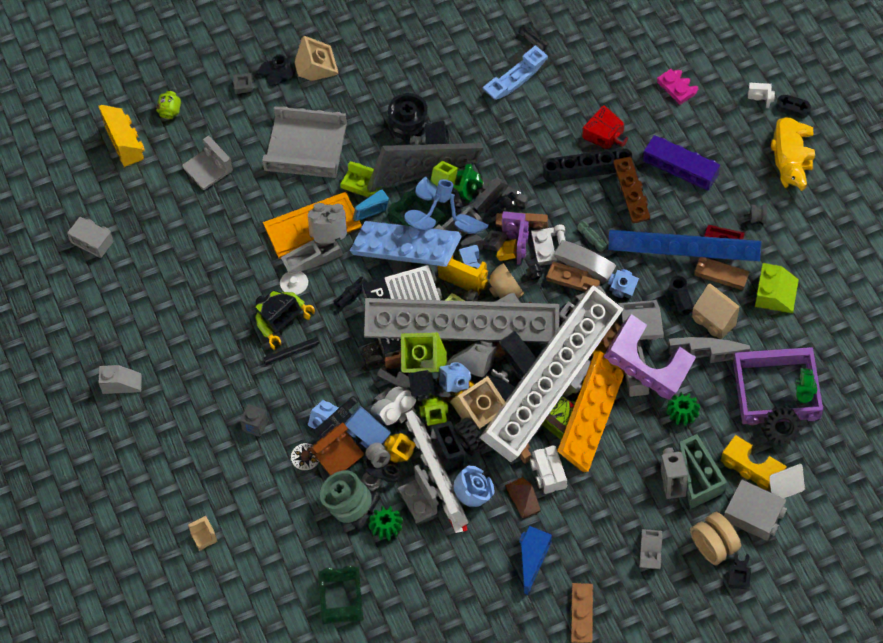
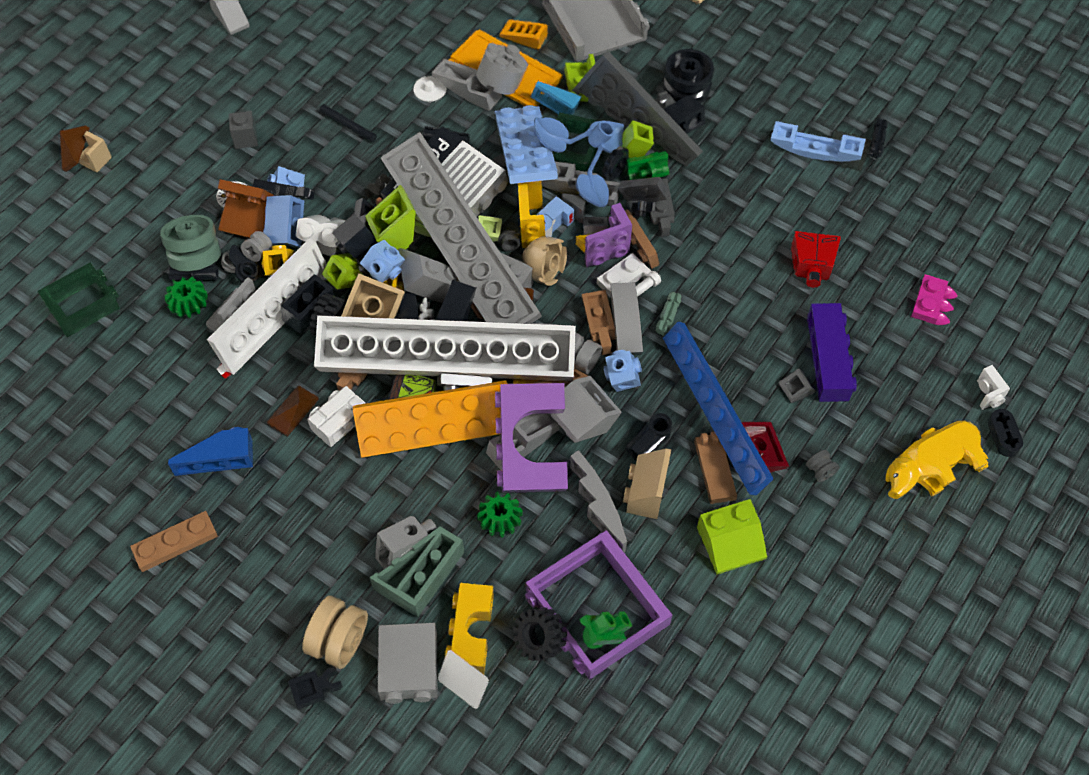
camera: 55 degrees right, 0 degrees up
black torso [255,290,315,350] -> none
light blue cylinder [454,466,494,507] -> none
black plate [526,264,544,280] -> none
black beam [543,148,633,182] -> none
reddish brown bracket [613,157,650,223] -> none
light grey slope [640,529,662,569] -> none
none -> reddish brown slope [60,126,90,172]
none -> light orange slope [500,20,548,50]
none -> dark grey slope [778,368,816,403]

